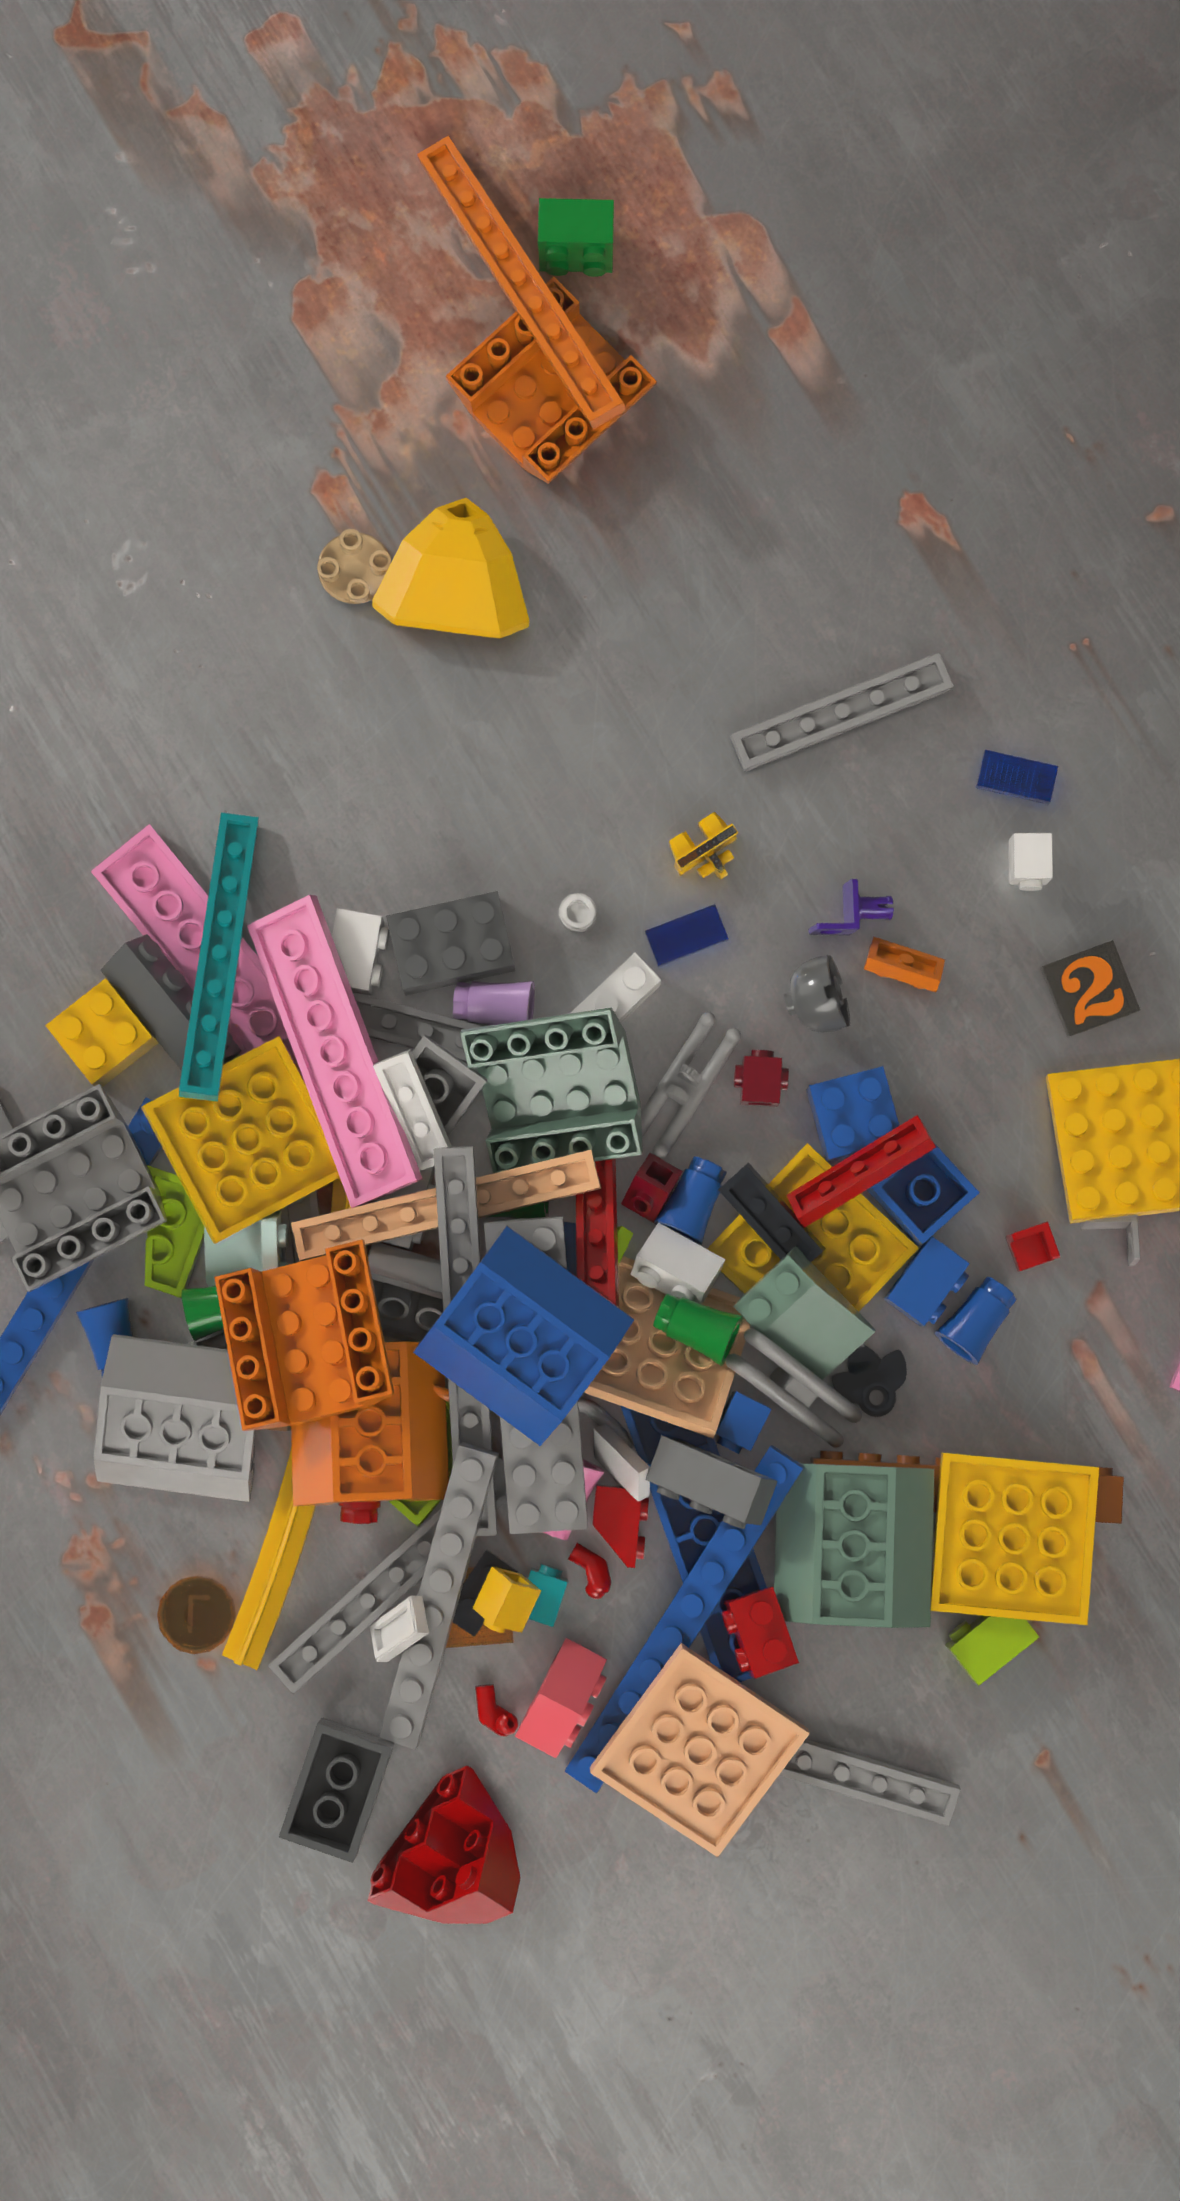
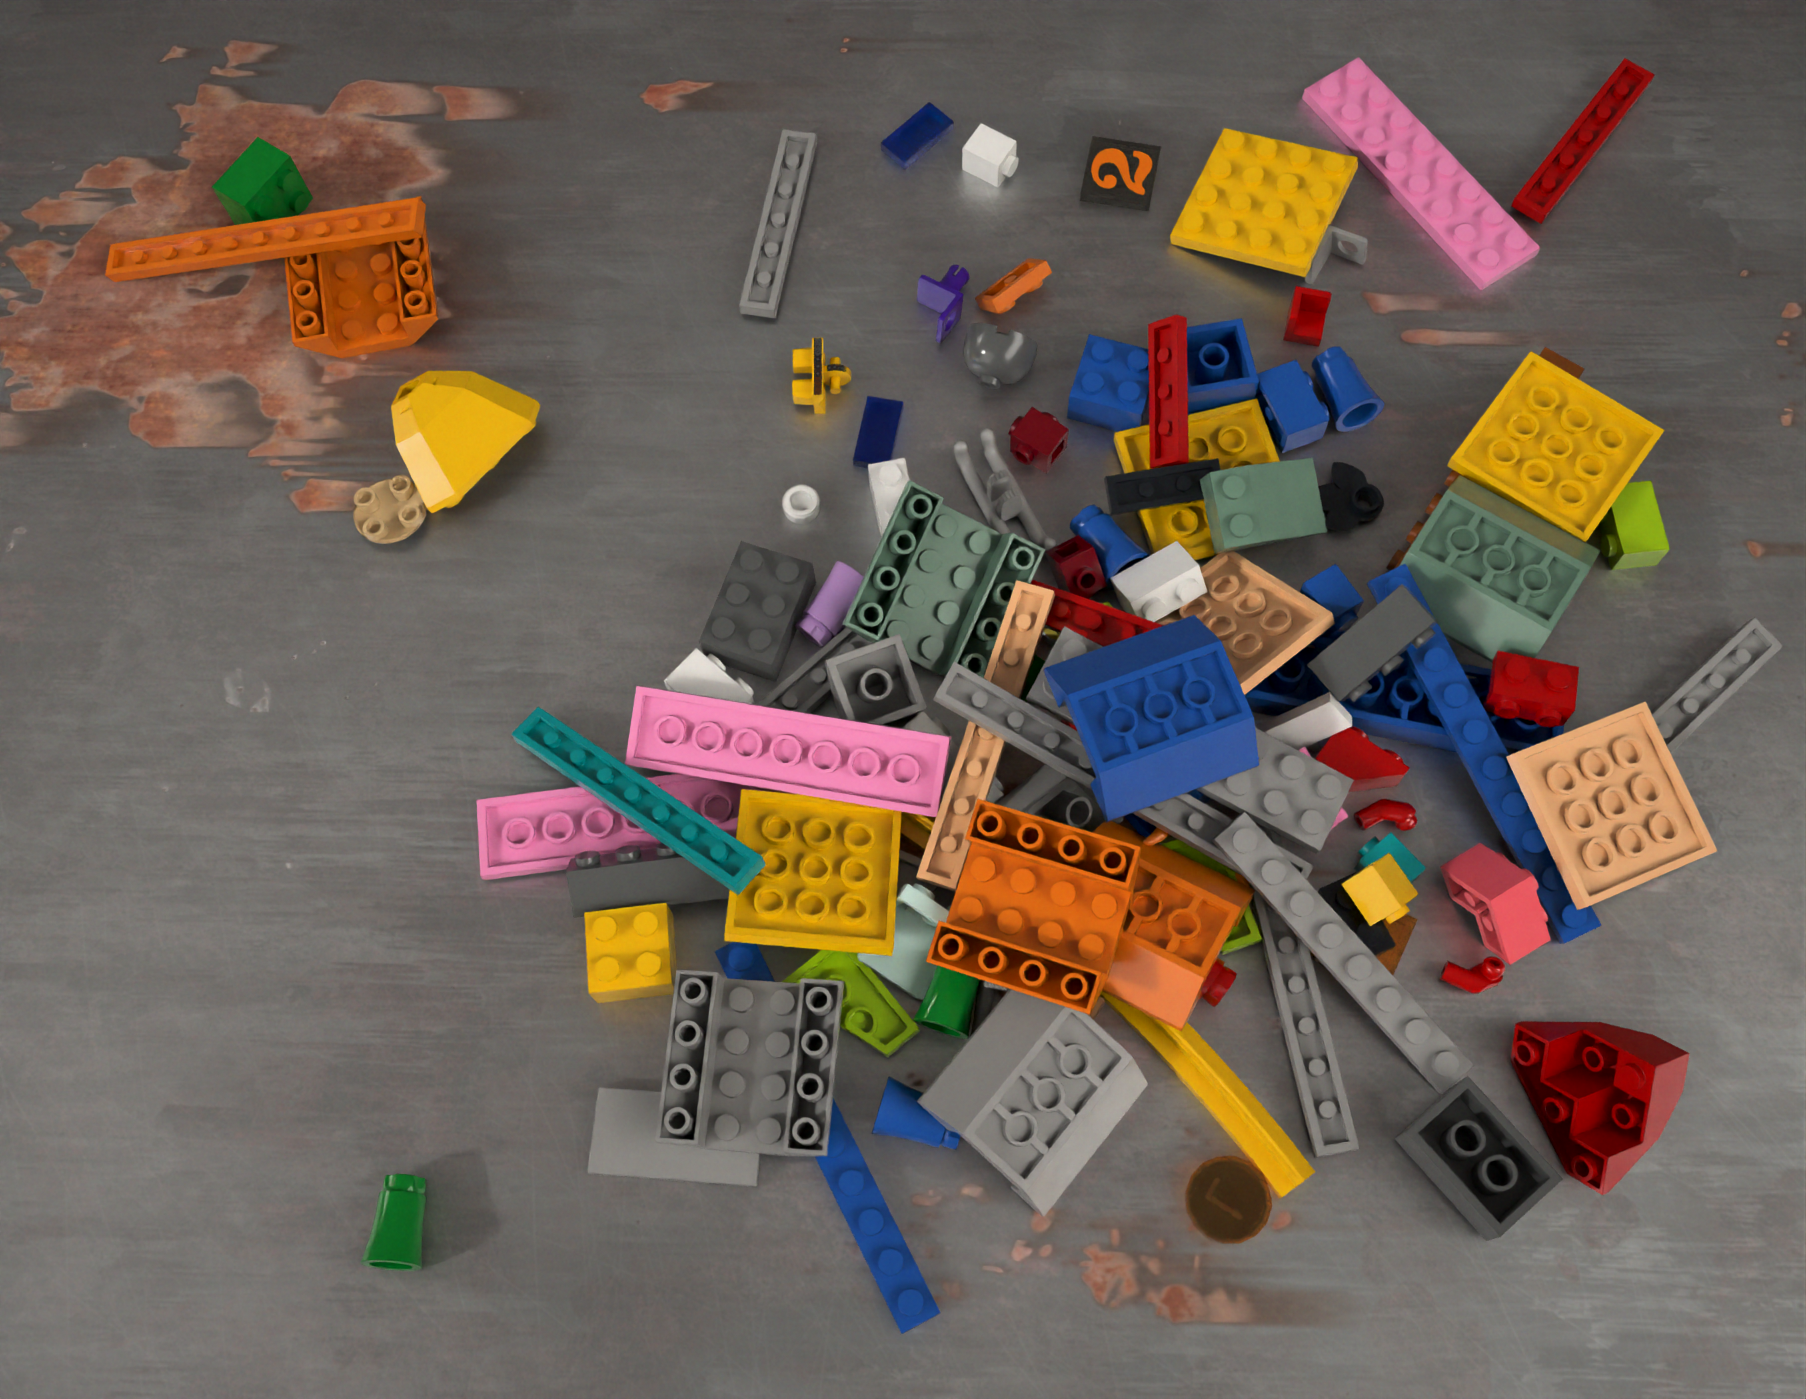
camera: 55 degrees left, 15 degrees down
white tile [370,1596,429,1662] -> none
white plate [373,1049,452,1171] -> none
green plant [653,1294,743,1366] -> none
light grey piece [726,1329,862,1448] -> none

